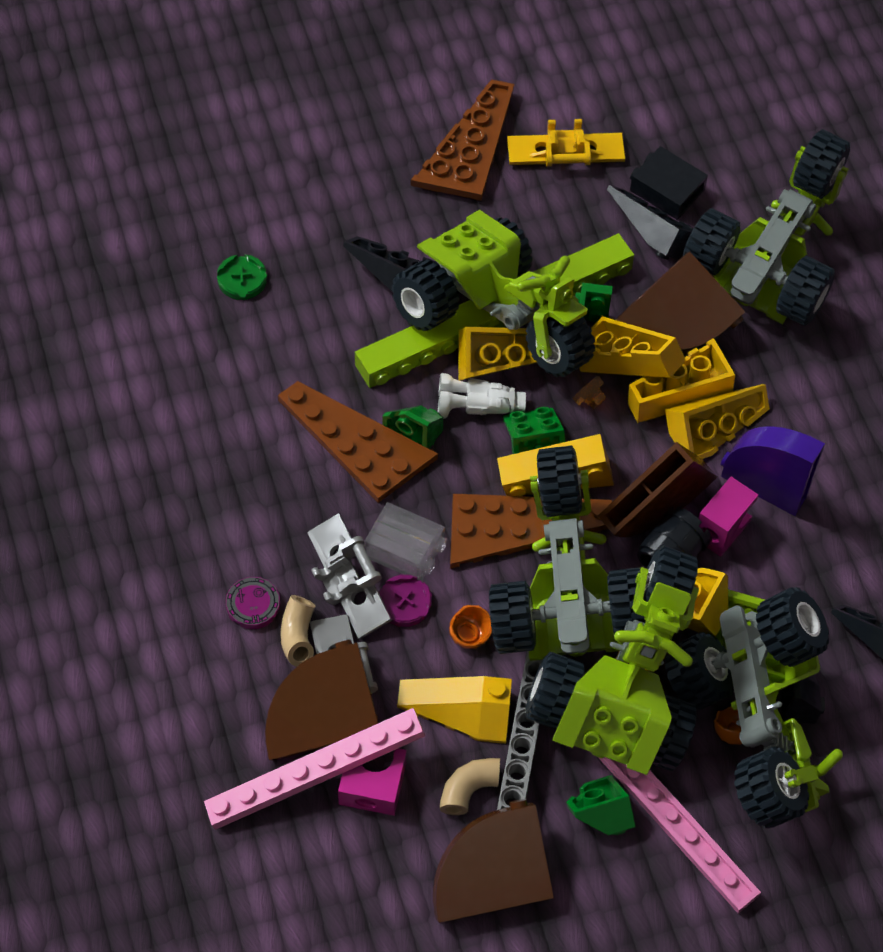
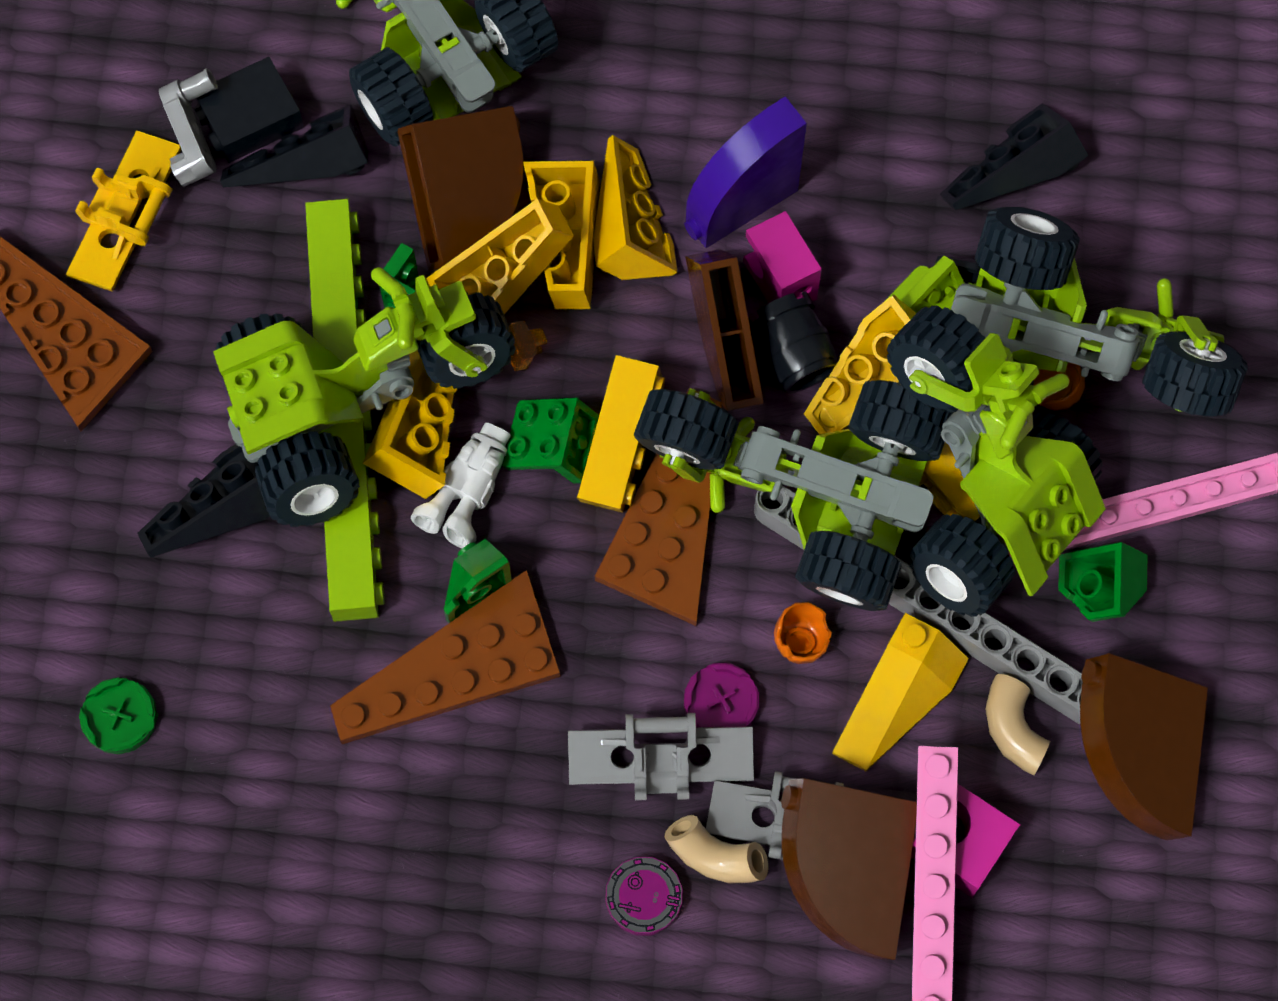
camera: 65 degrees left, 10 degrees up
clear brick [363,502,447,582] -> none
none -> light grey beam [159,68,218,187]

